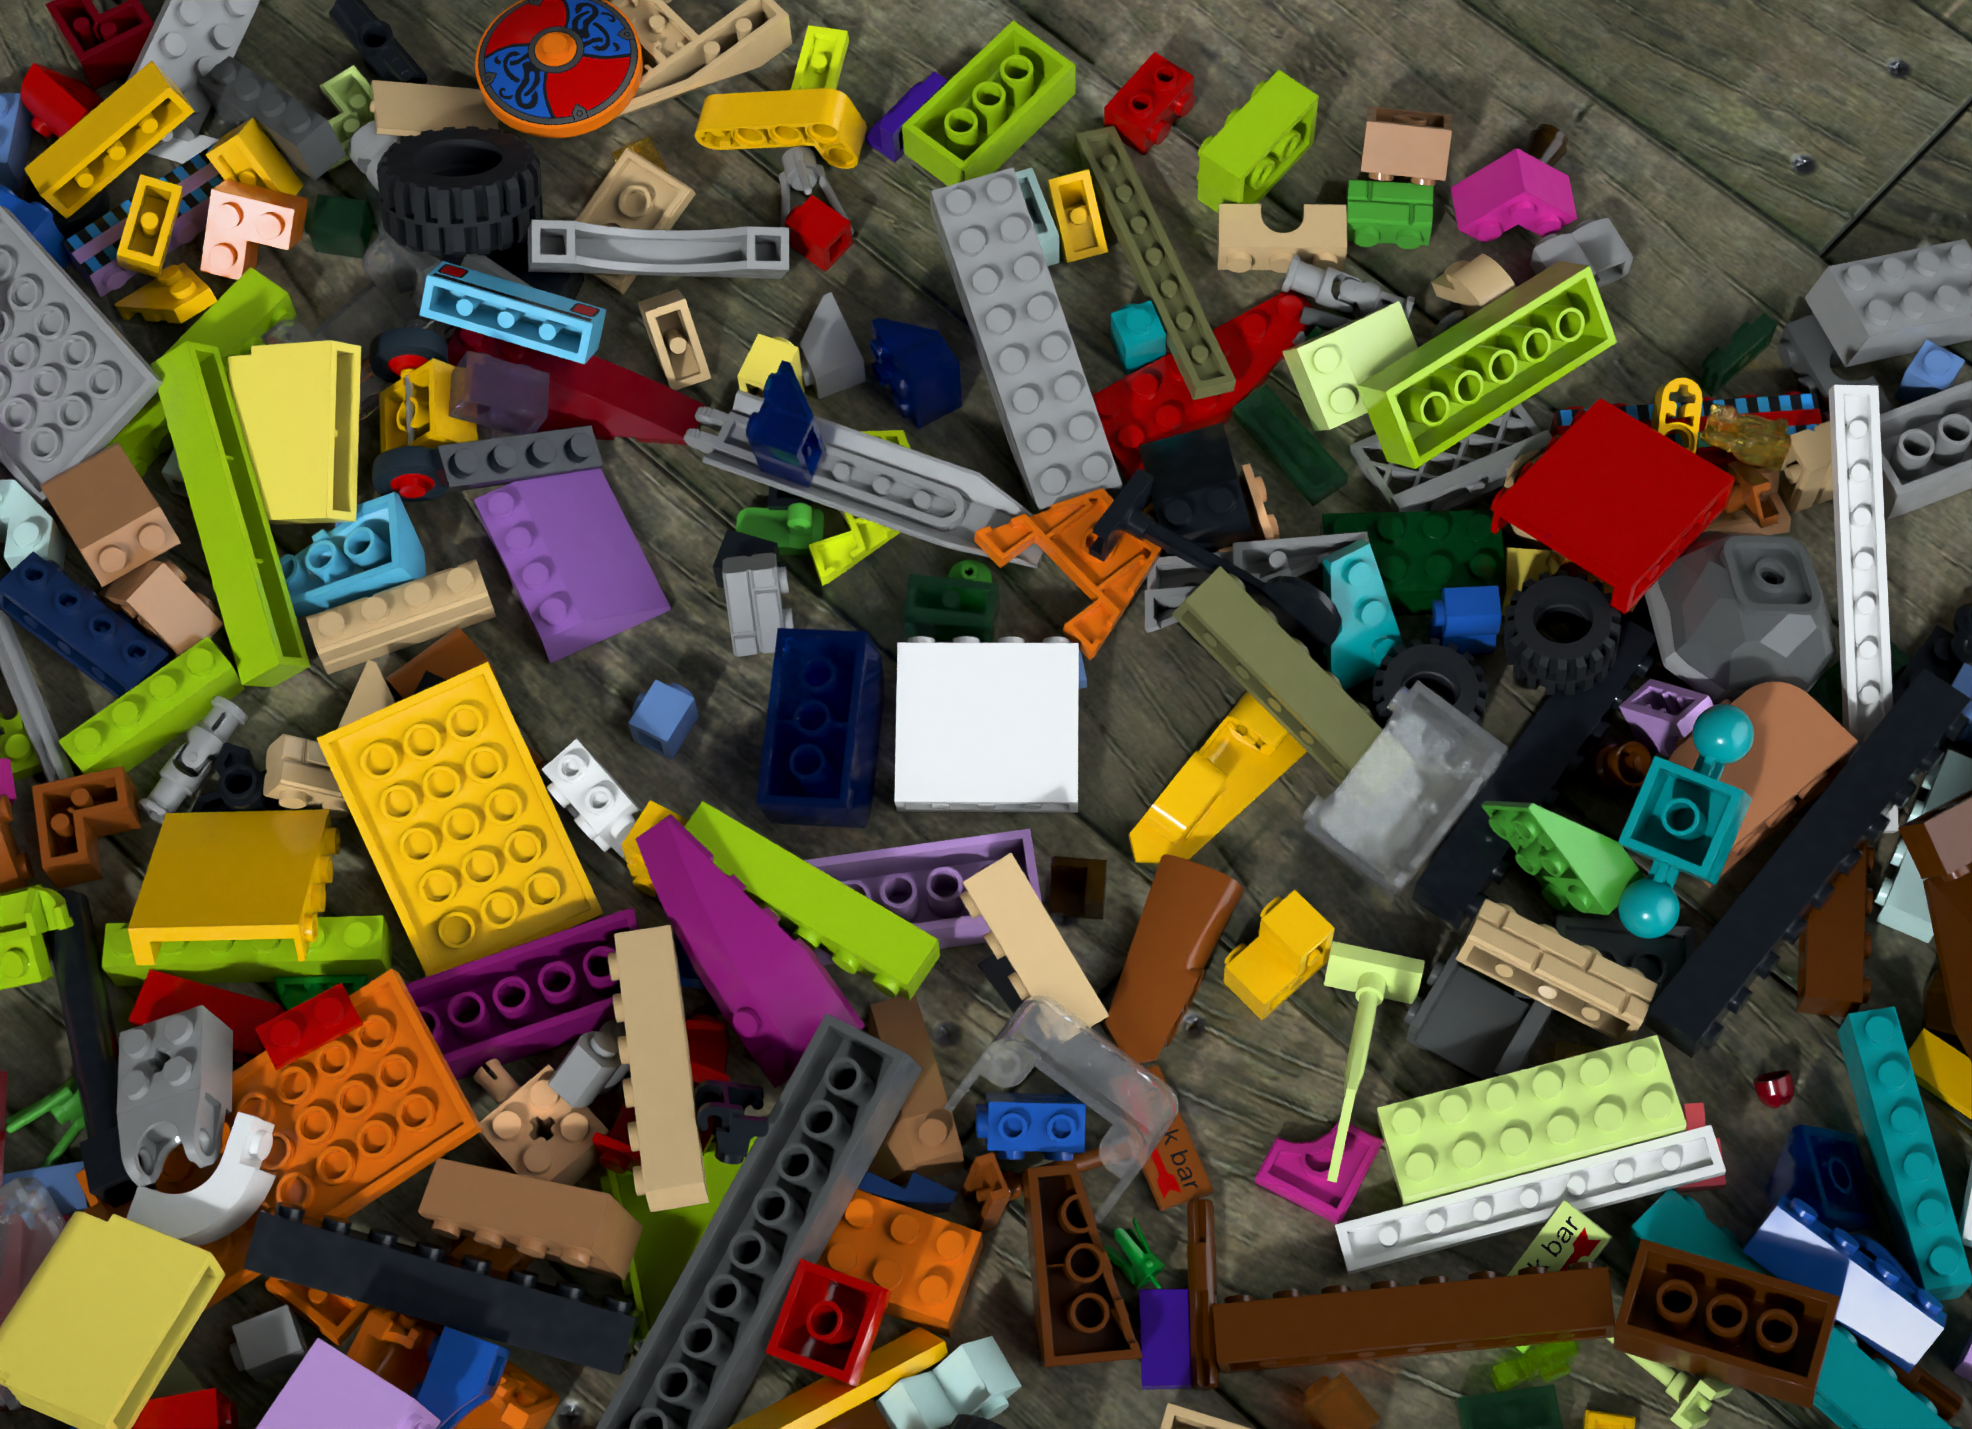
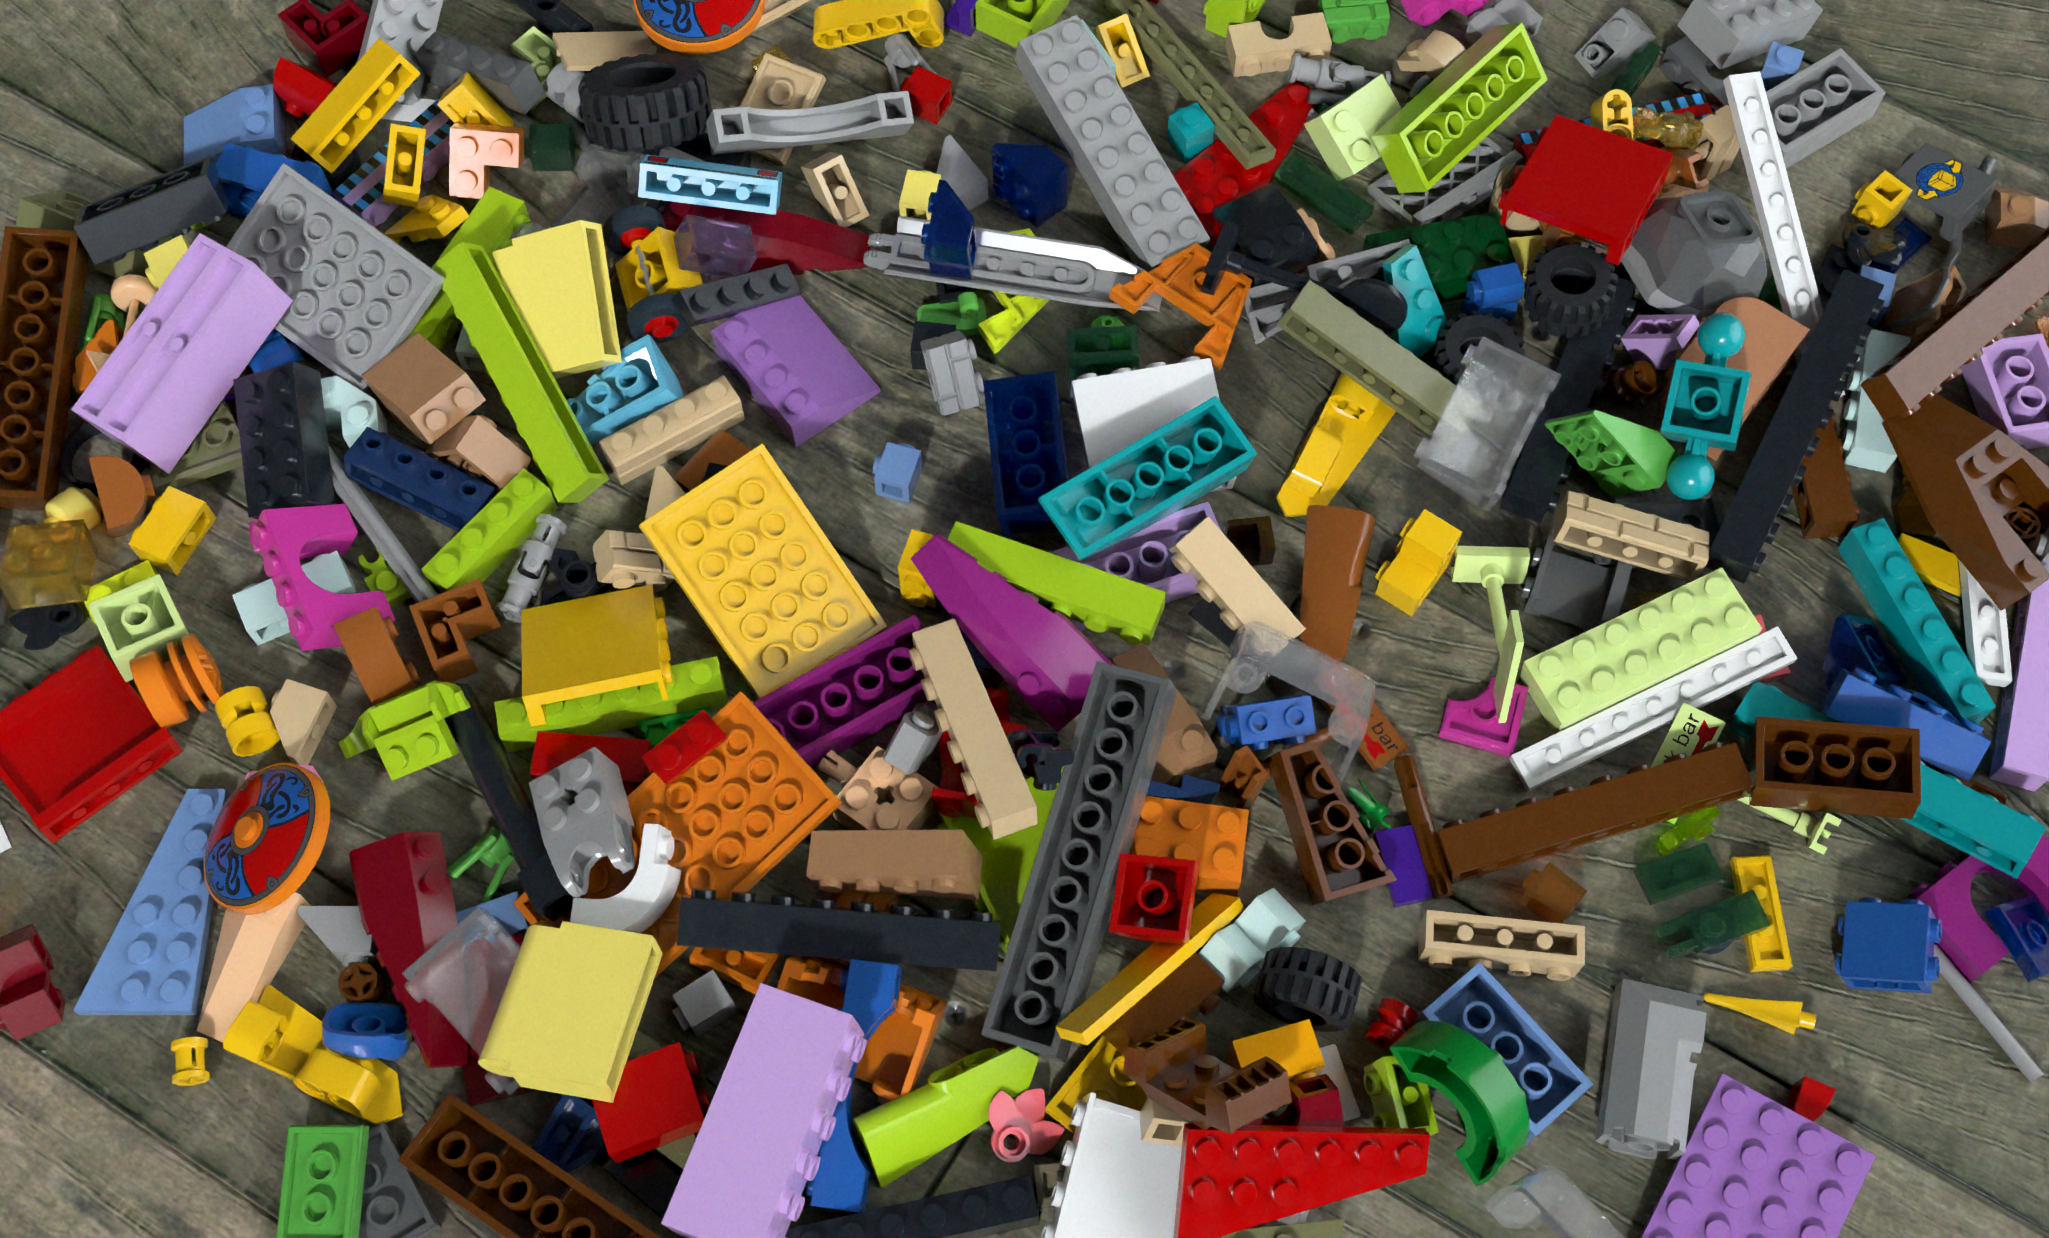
camera: 15 degrees left, 0 degrees up
white brick [542,739,643,858] -> none
dark red hinge [1753,1070,1794,1109] -> none
none -> teal slope [1038,396,1257,560]
none -> light grey slope [1574,7,1657,79]

